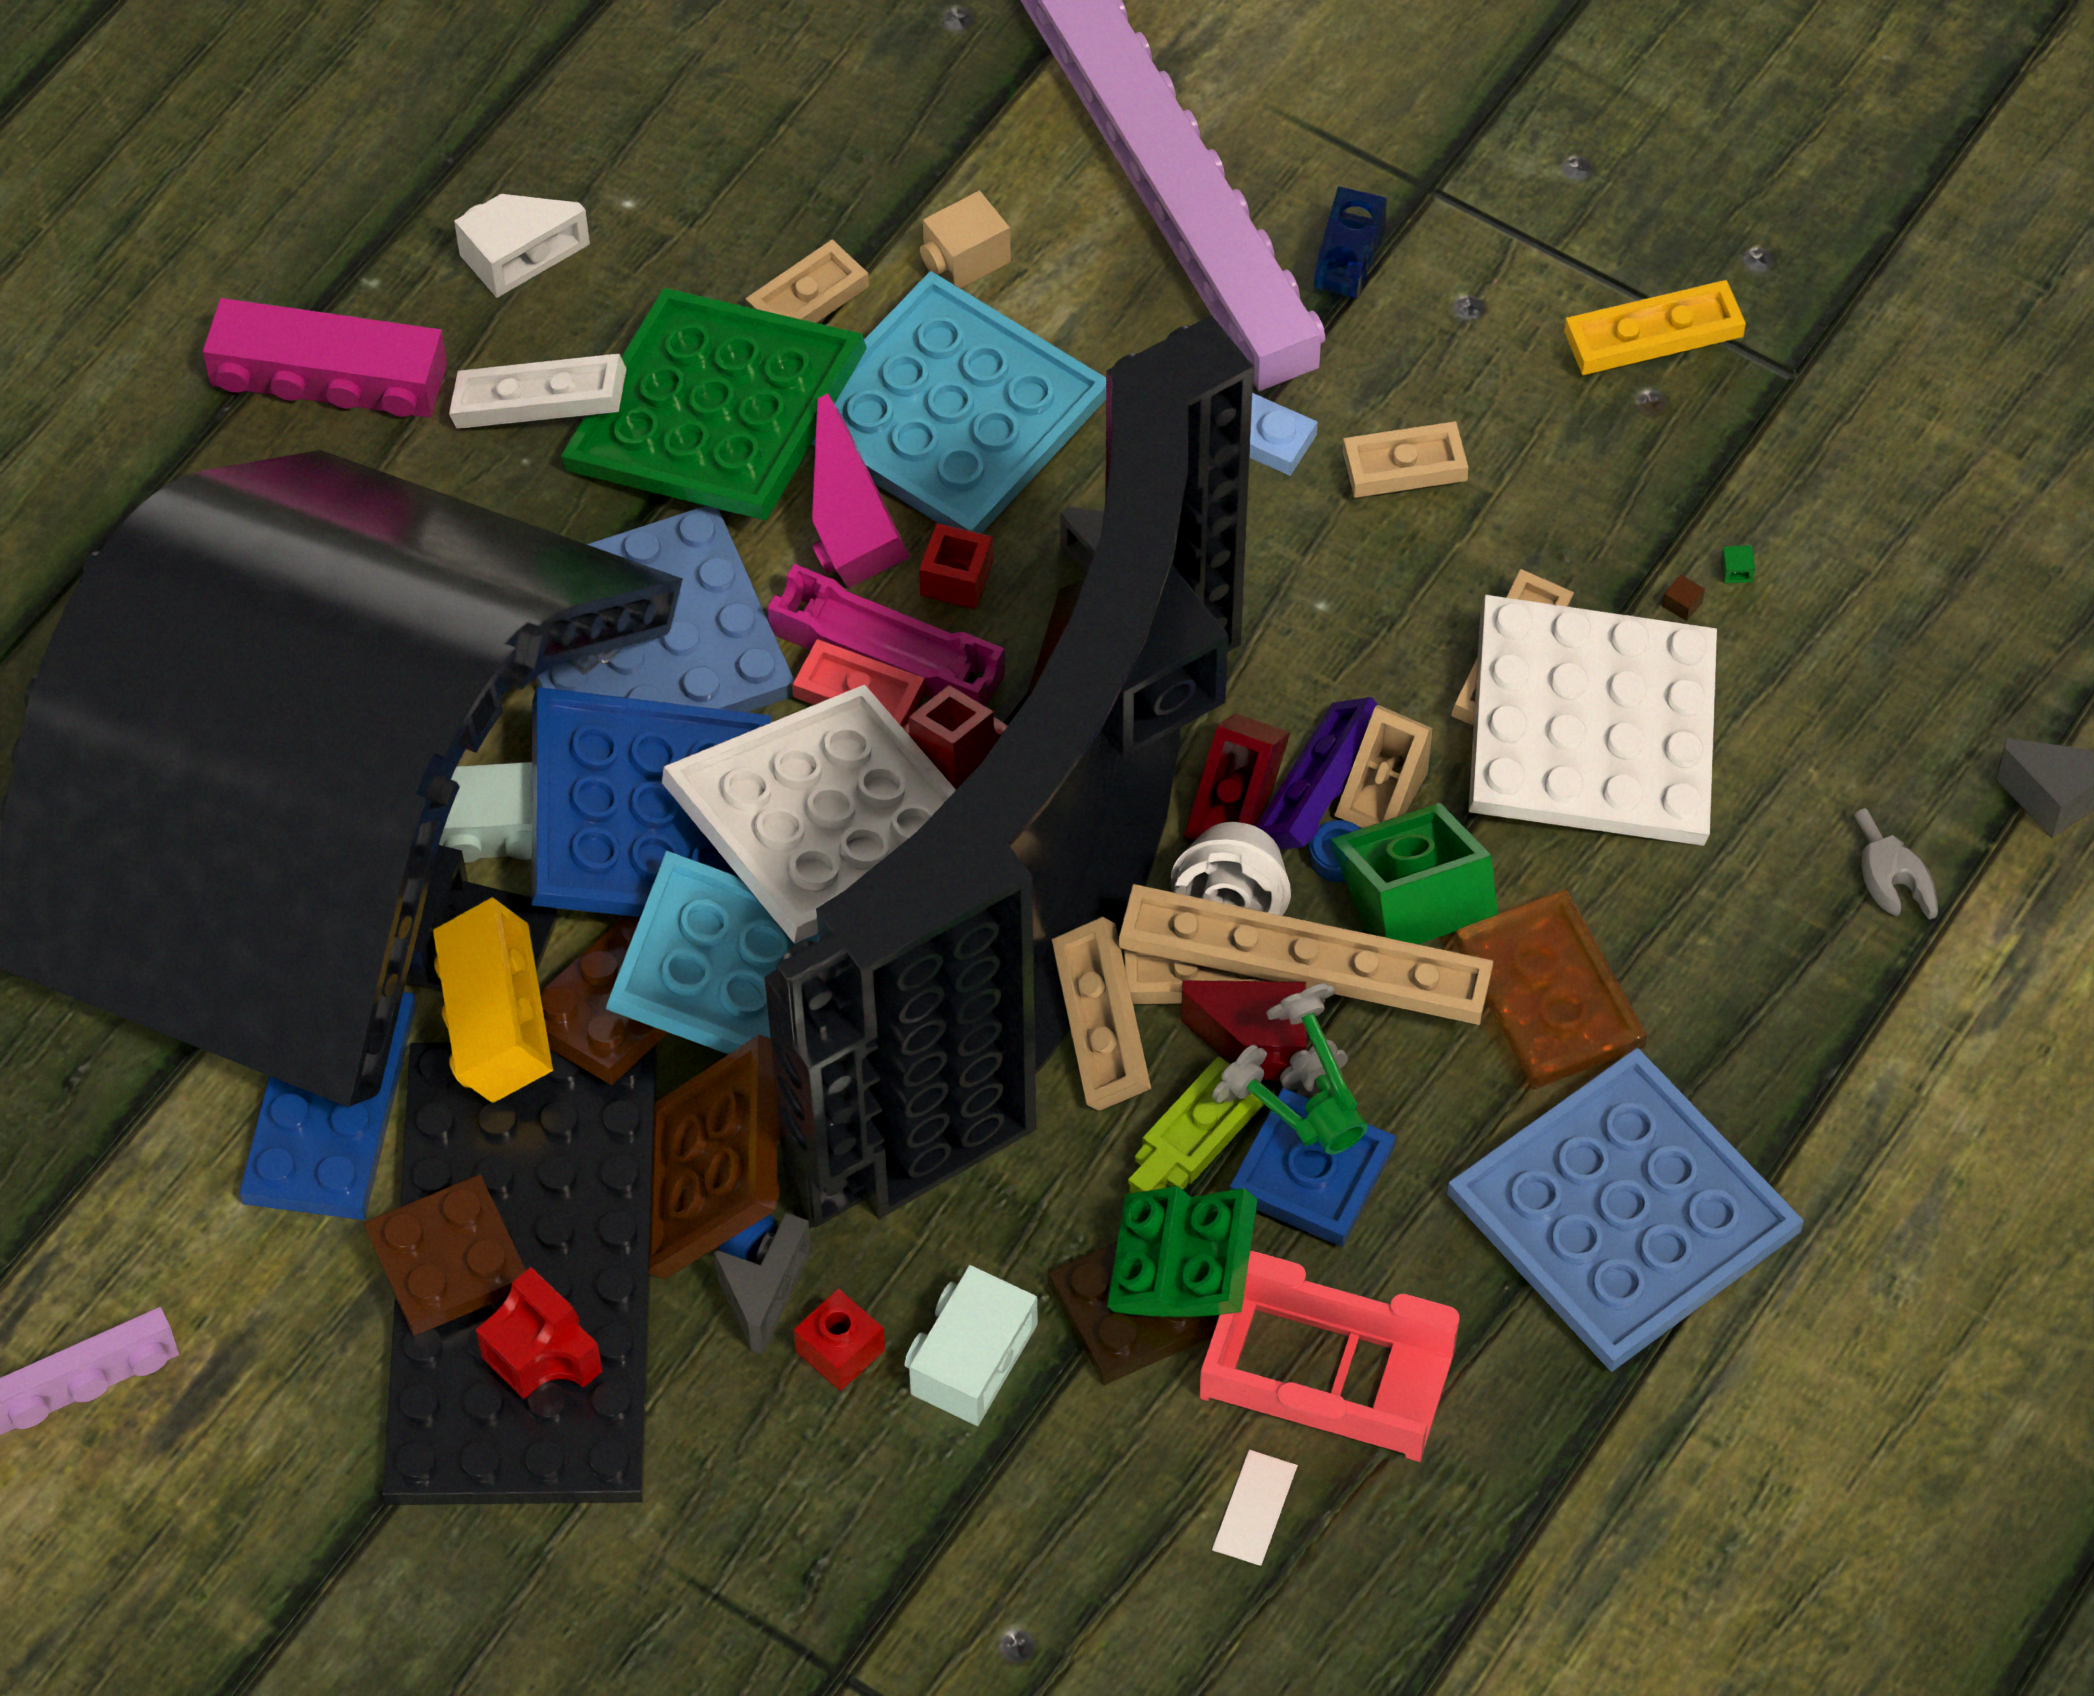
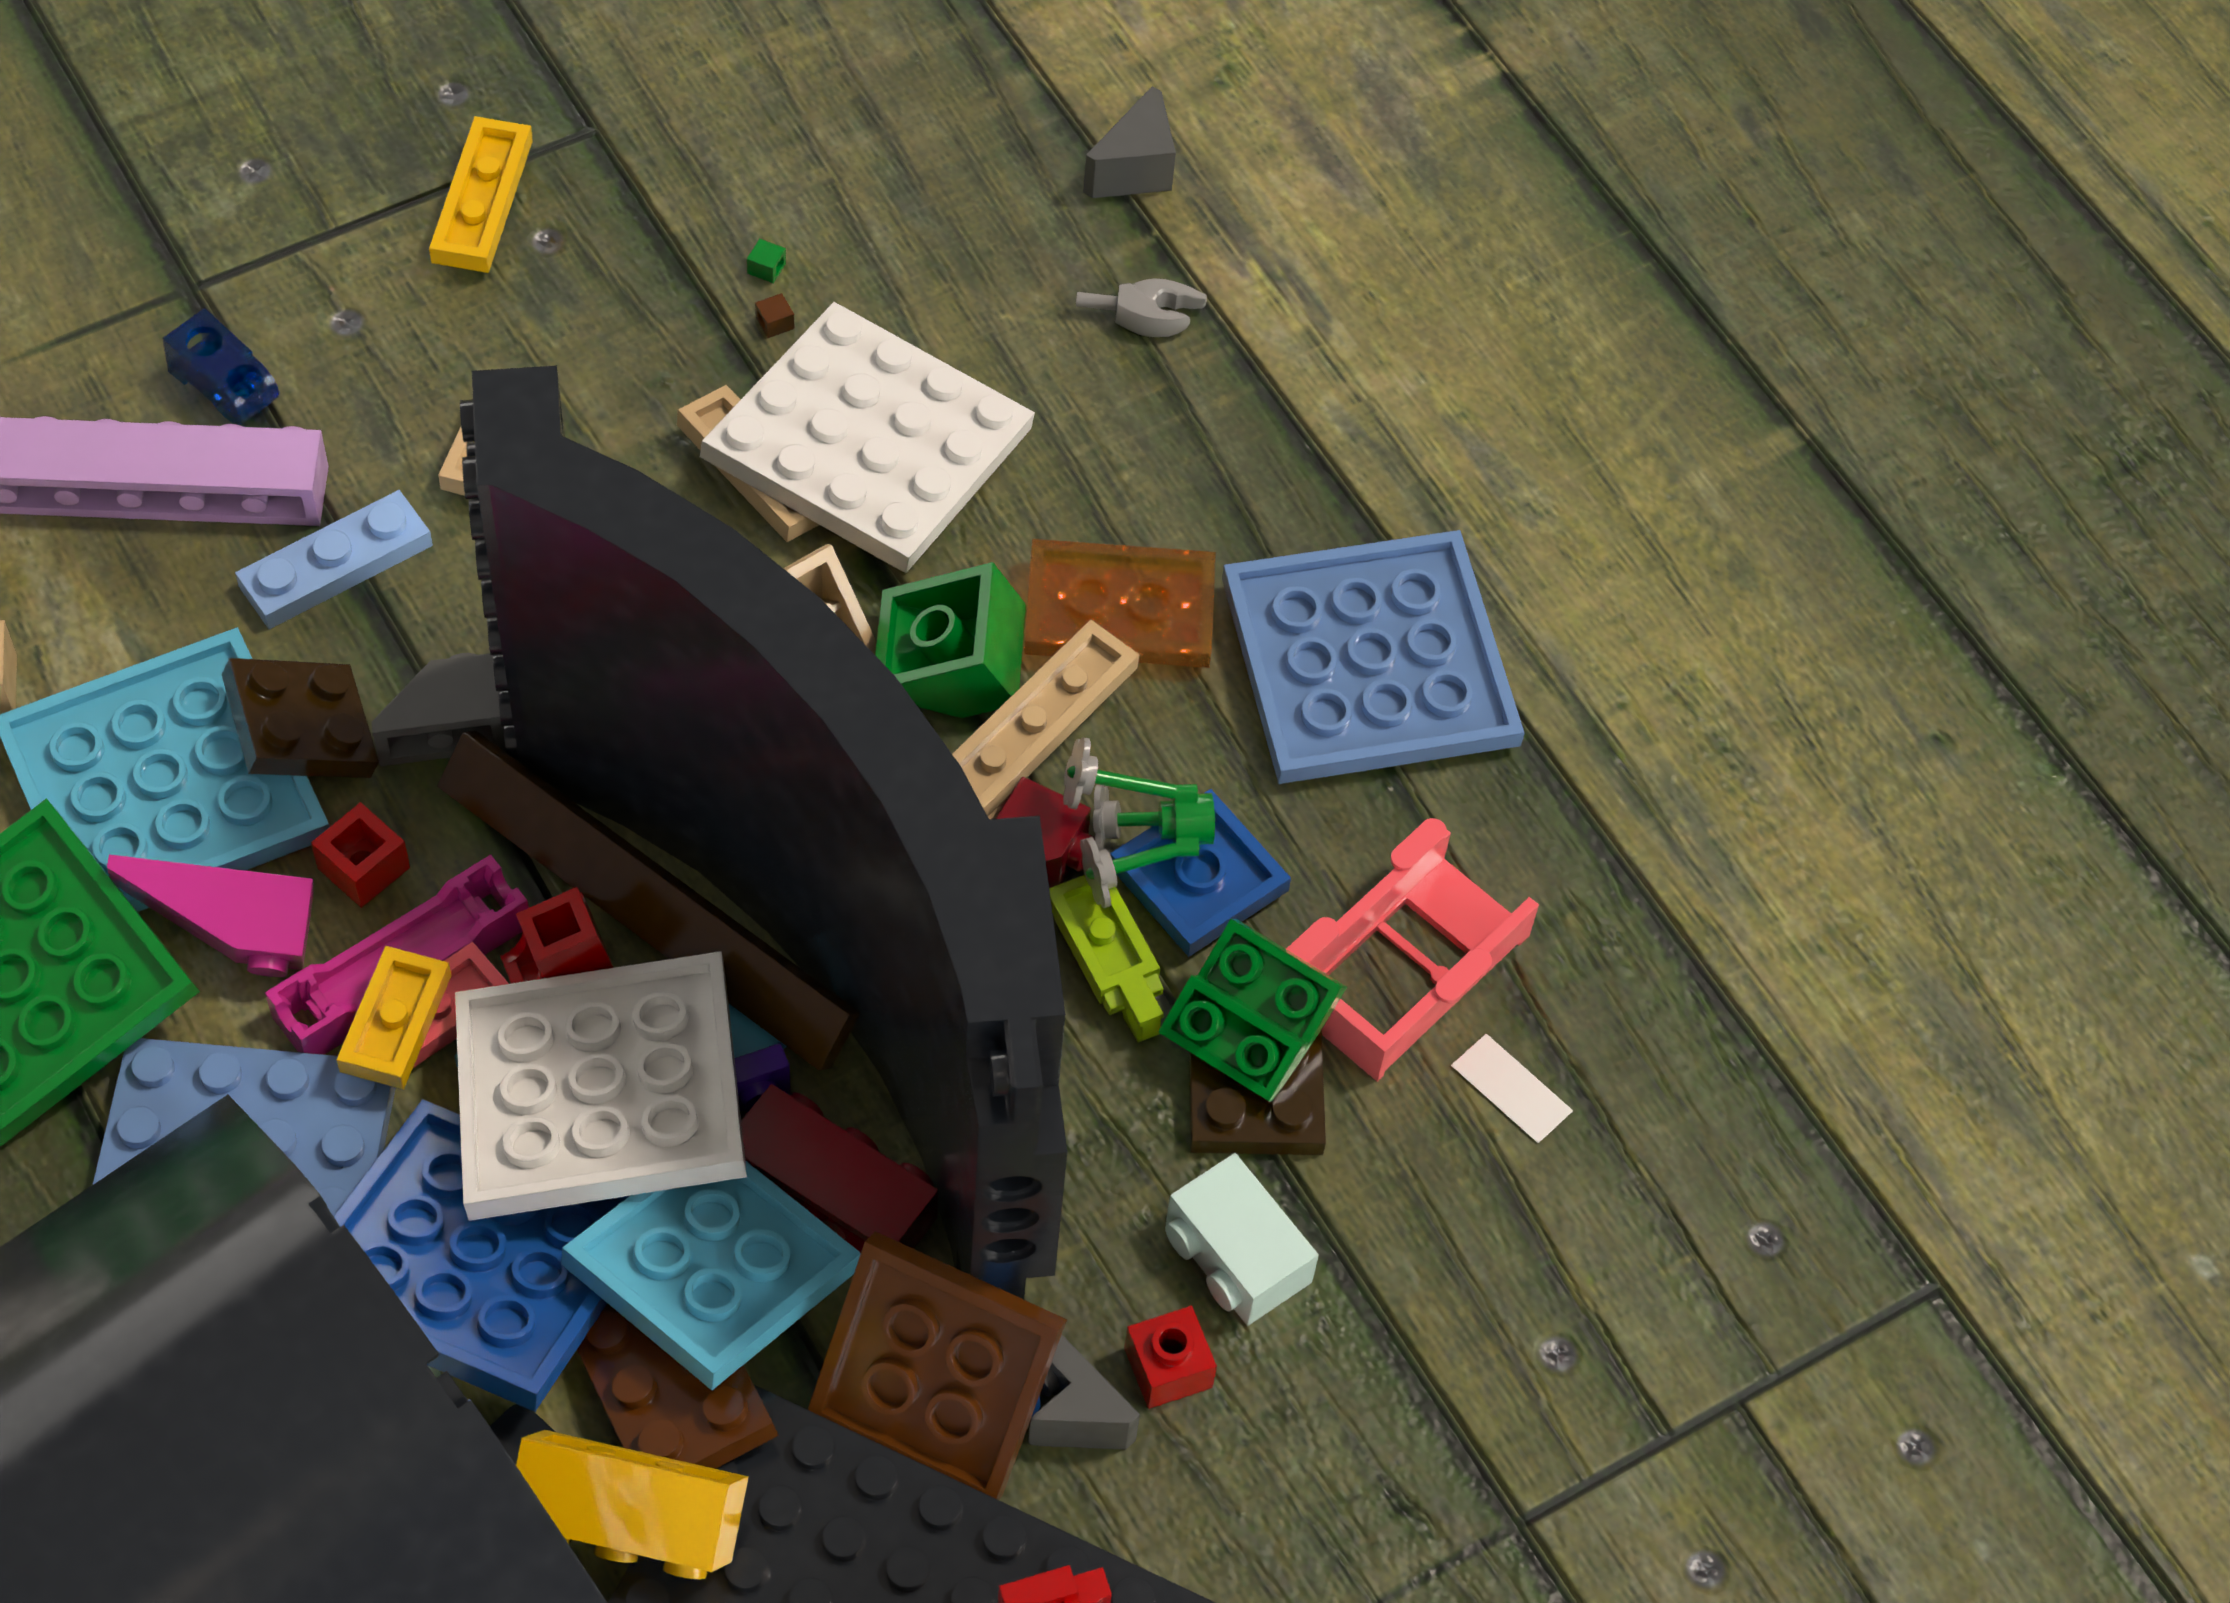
camera: 70 degrees left, 0 degrees up
none -> dark brown plate [221,658,379,778]
none -> yellow plate [336,946,452,1090]

